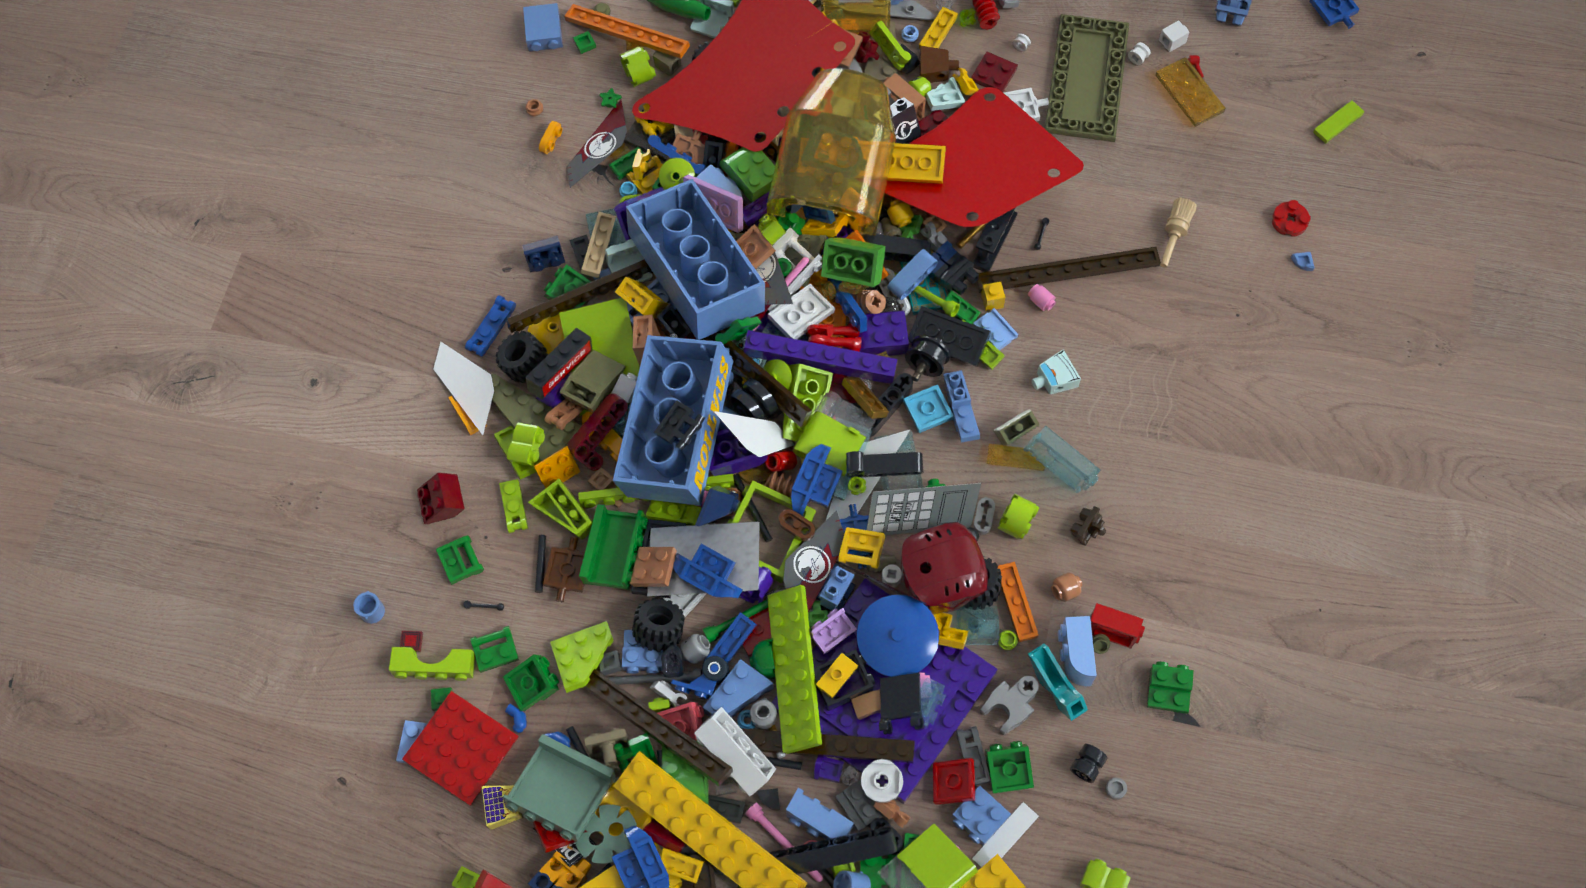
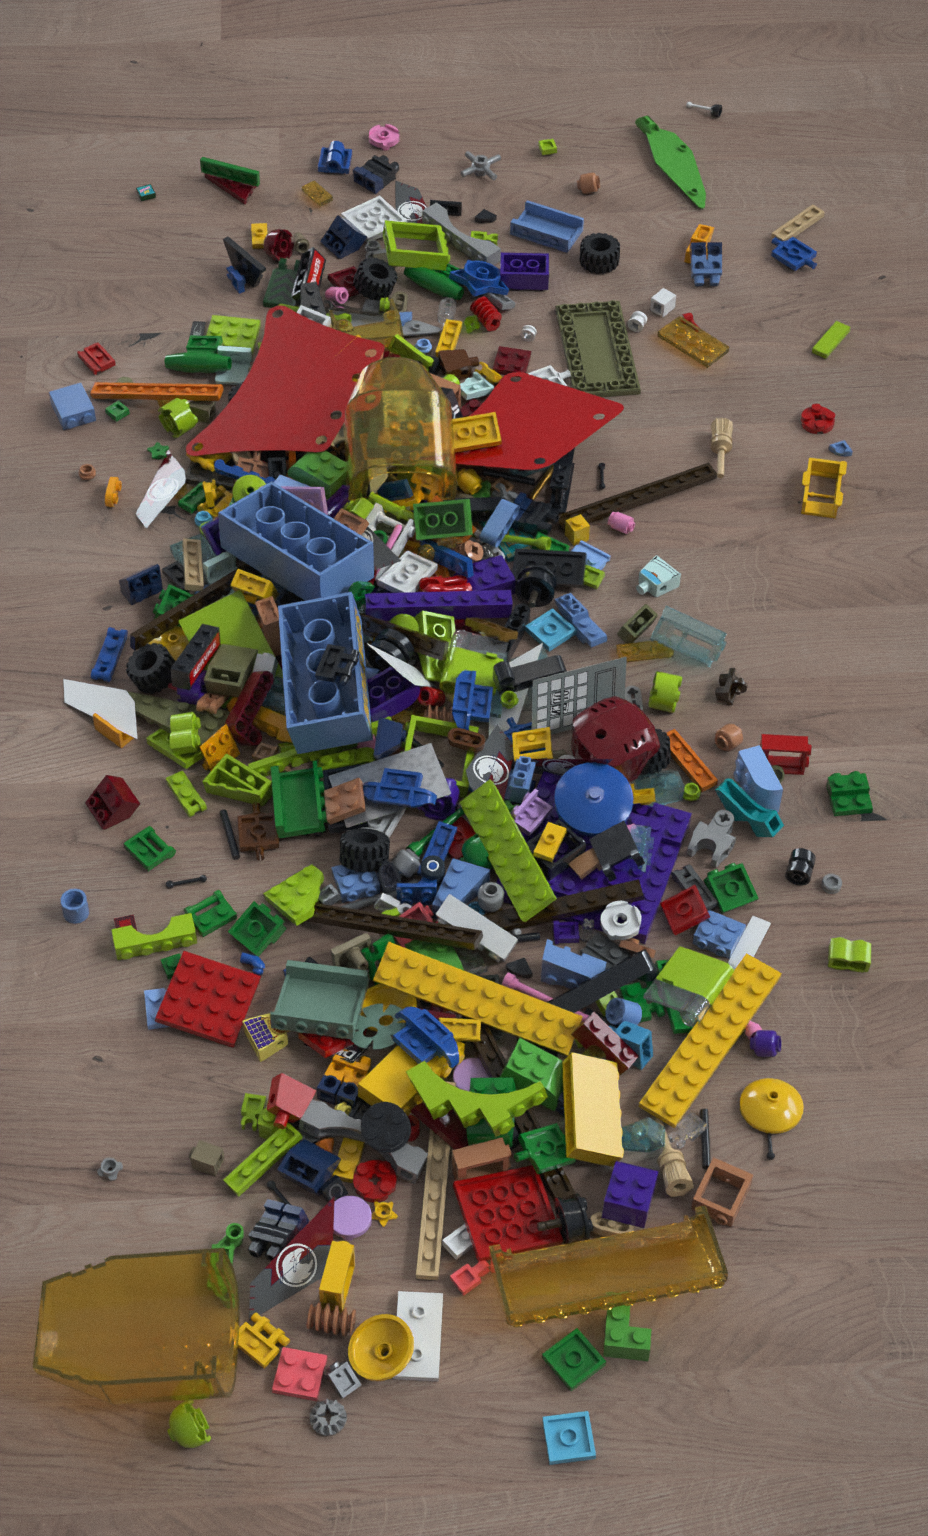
camera: 20 degrees left, 15 degrees down
none -> lime pin [367,492,415,524]
none -> yellow piece [801,458,847,519]

